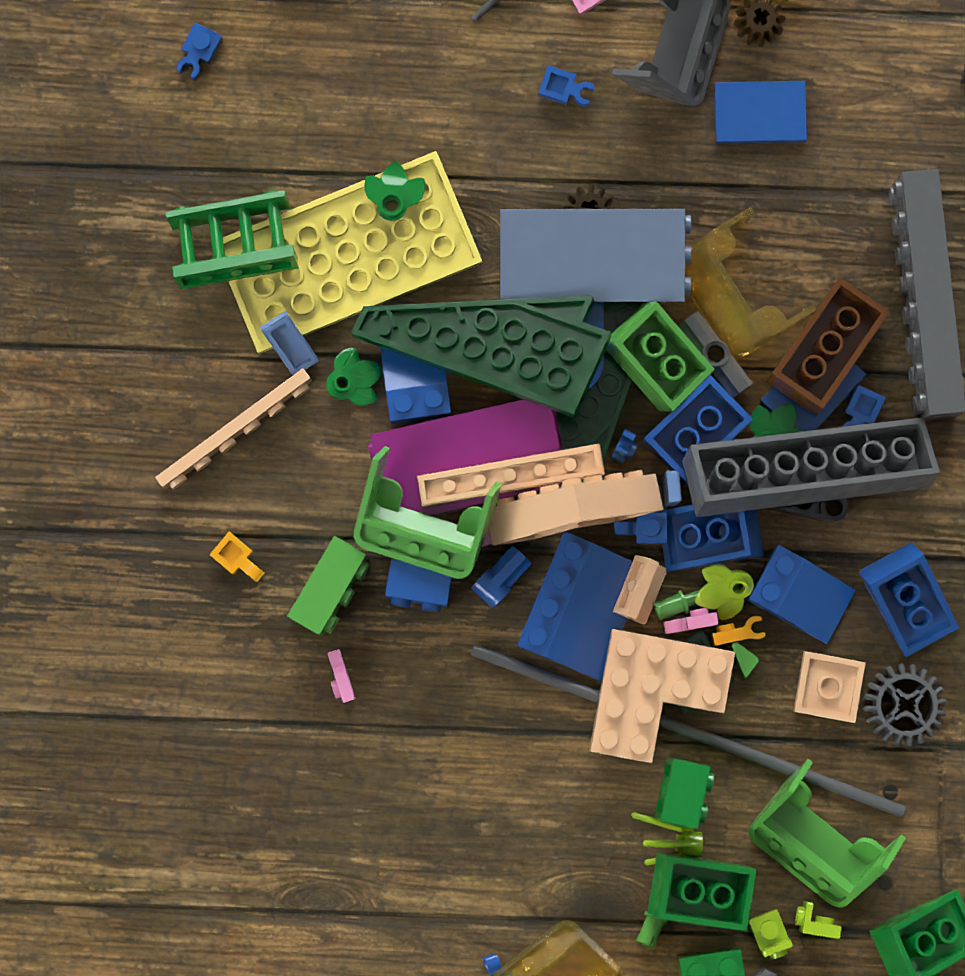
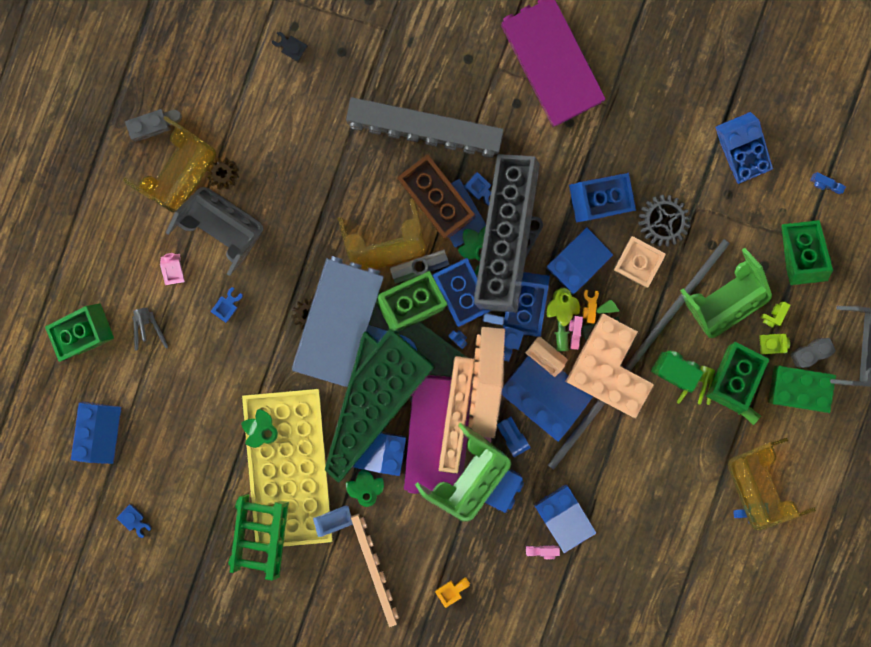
camera: 70 degrees left, 5 degrees up
bright green brick [287,536,371,637] -> none
blue tile [714,81,807,144] -> none
none -> slope [534,484,596,553]

